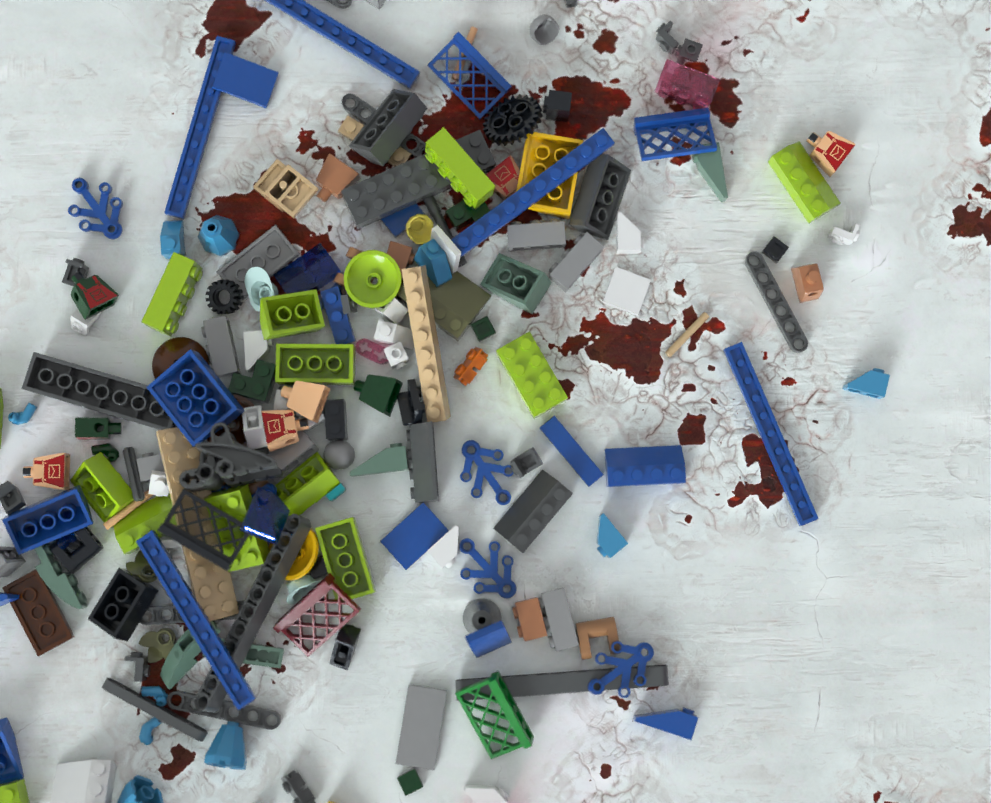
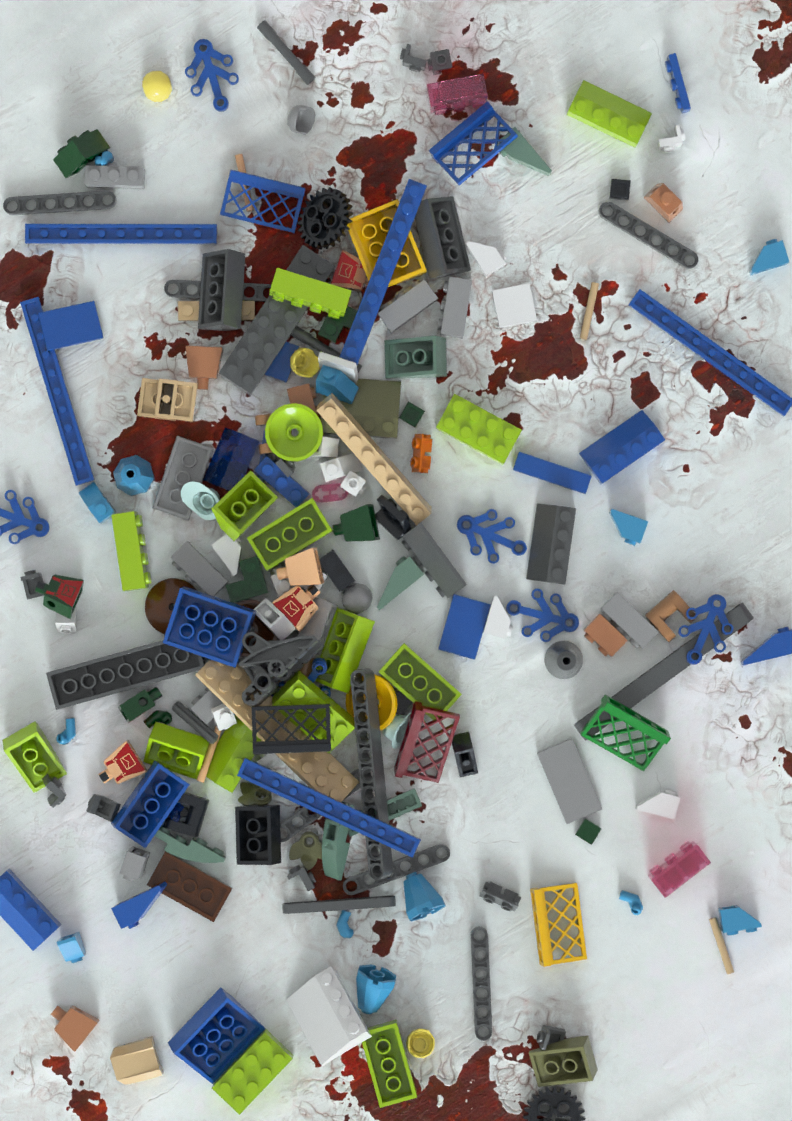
camera: 30 degrees left, 5 degrees up
dark azure arm [141,686,168,707] -> none
black tyre [205,280,244,314] -> none
clear blue slope [240,487,290,545] -> none
teal tile [325,483,346,501] -> none
blue tile [465,620,512,658] -> none
dark grey bracket [511,447,543,478] -> none
black piece [543,90,572,123] -> none
torso [806,131,856,177] -> none
none -> blue plate [665,53,691,113]

